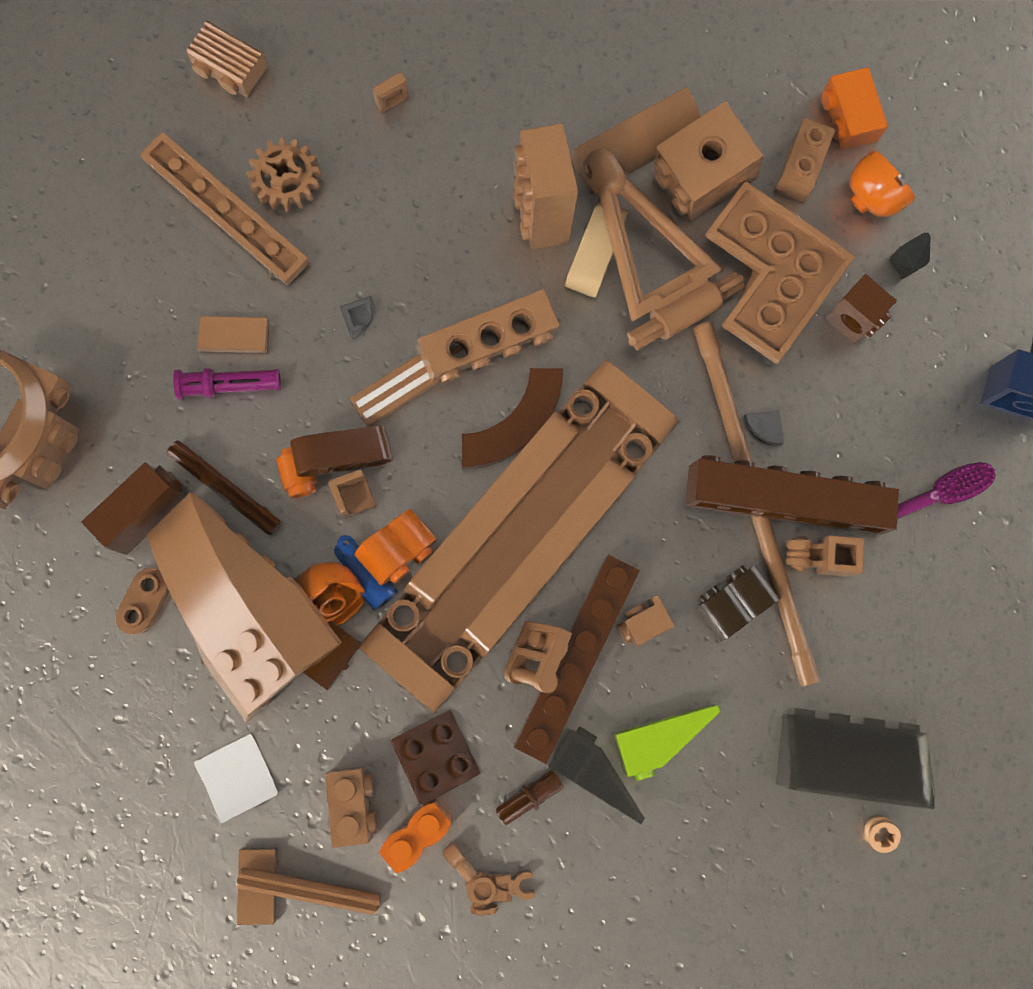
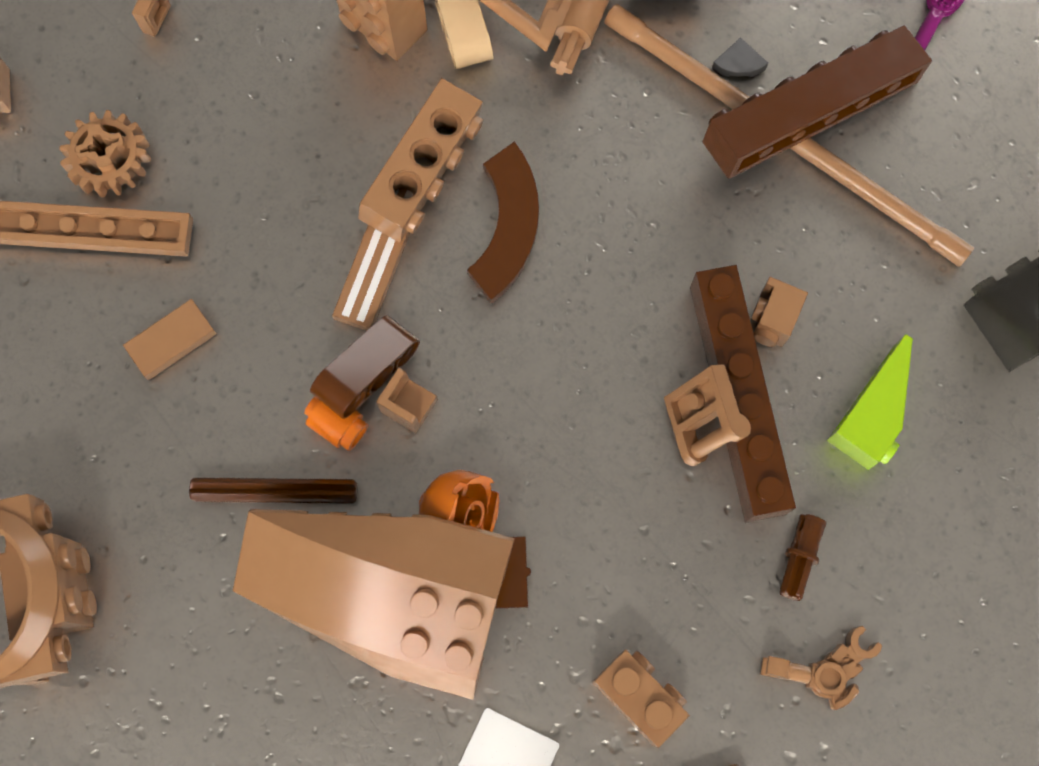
camera: 30 degrees left, 5 degrees down
reddish brown brick [81,462,186,555] -> none
medium nougat plate [116,568,169,635] -> none
magenta pin [173,368,281,400] -> none
blue piece [334,535,398,611] -> none
flat silver tile [340,296,374,340] -> none
orange brick [354,508,438,586] -> none
medium nougat panel [358,360,679,713] -> none
orange brick [379,799,453,873] -> none
reddish brown hinge [390,710,481,806] -> none
clear smoke slope [547,726,645,824] -> none
dark brown brick [696,565,781,641] -> none
medium nougat brick [786,535,864,577] -> none

